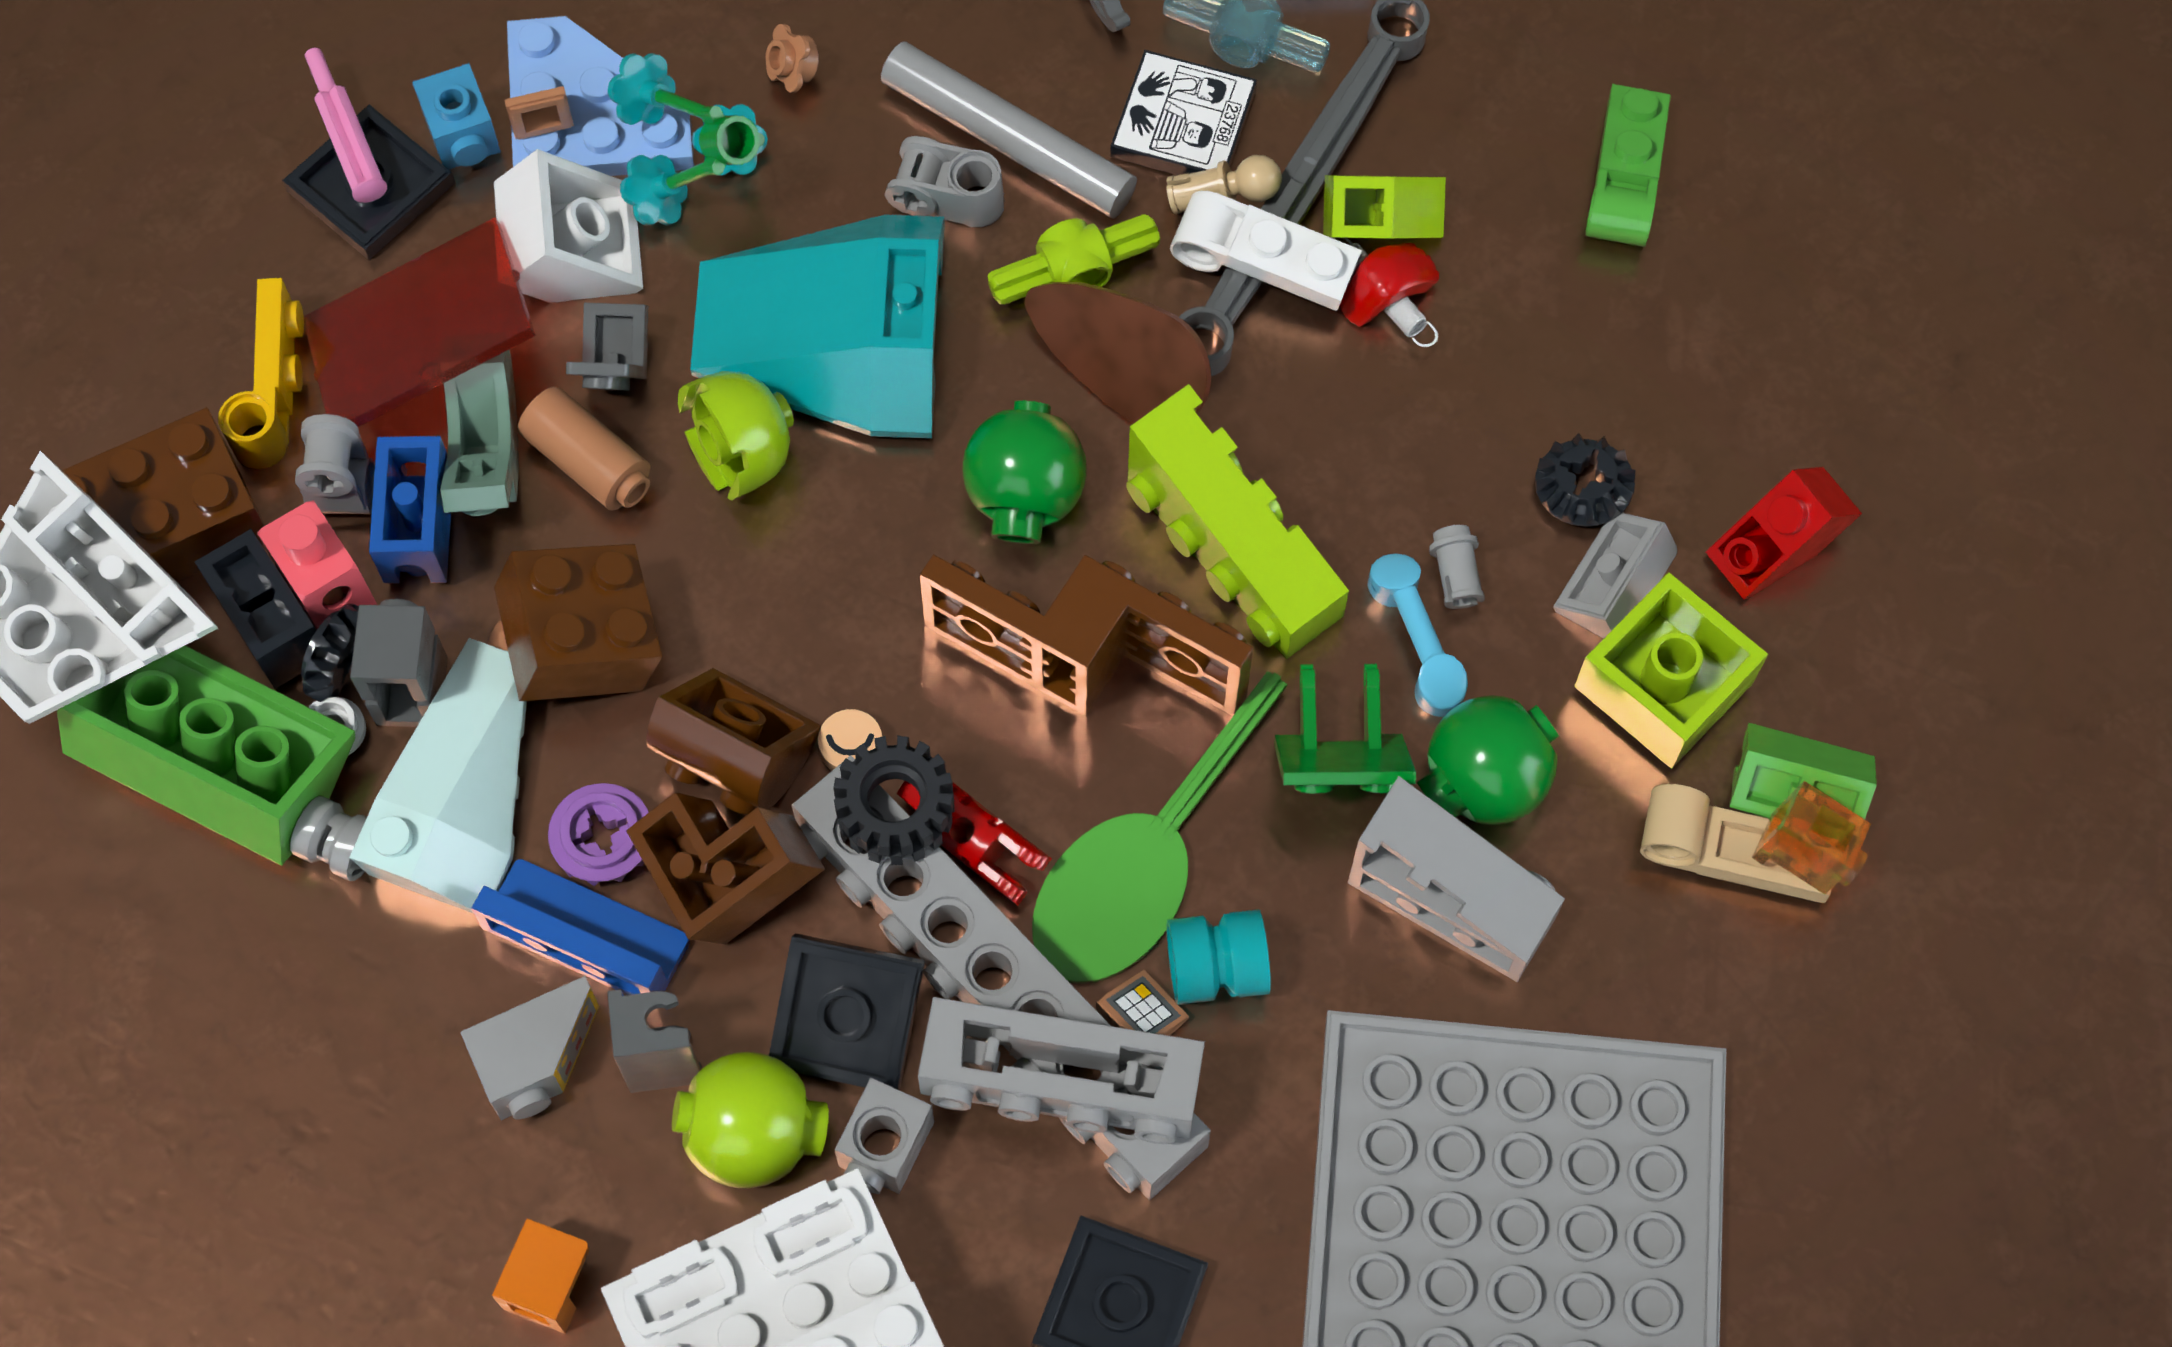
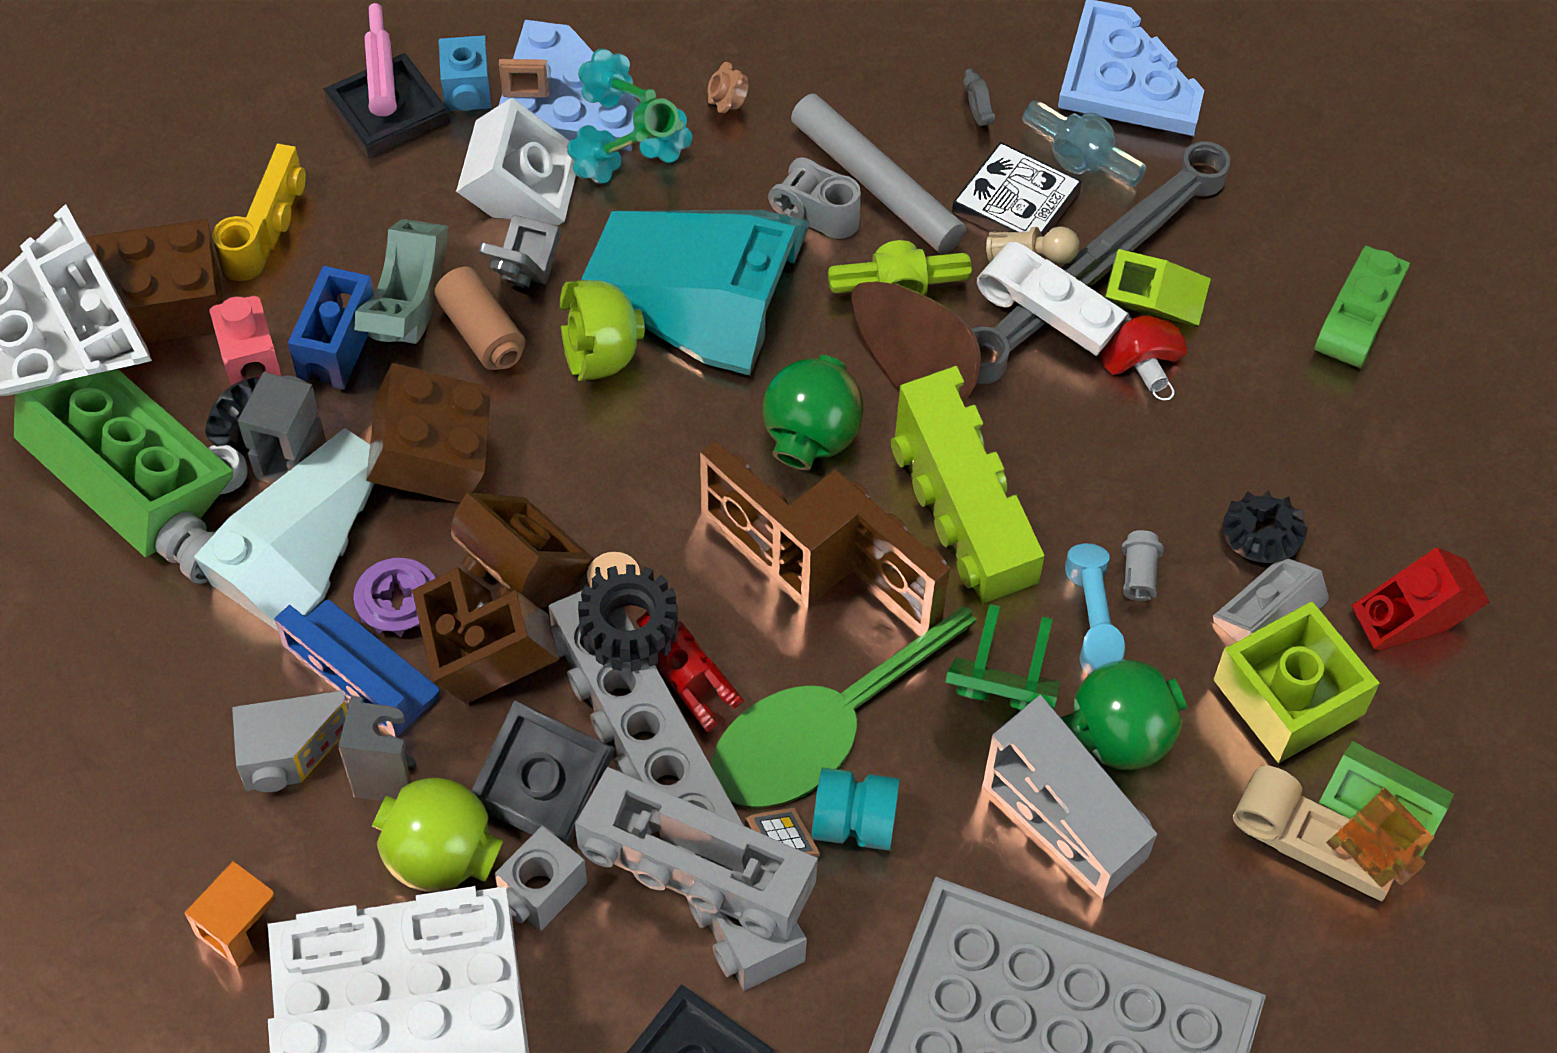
camera: 15 degrees right, 10 degrees down
black brick [195,529,316,689] -> none
light grey piece [295,414,375,514] -> none
clear red piece [304,217,536,427] -> none

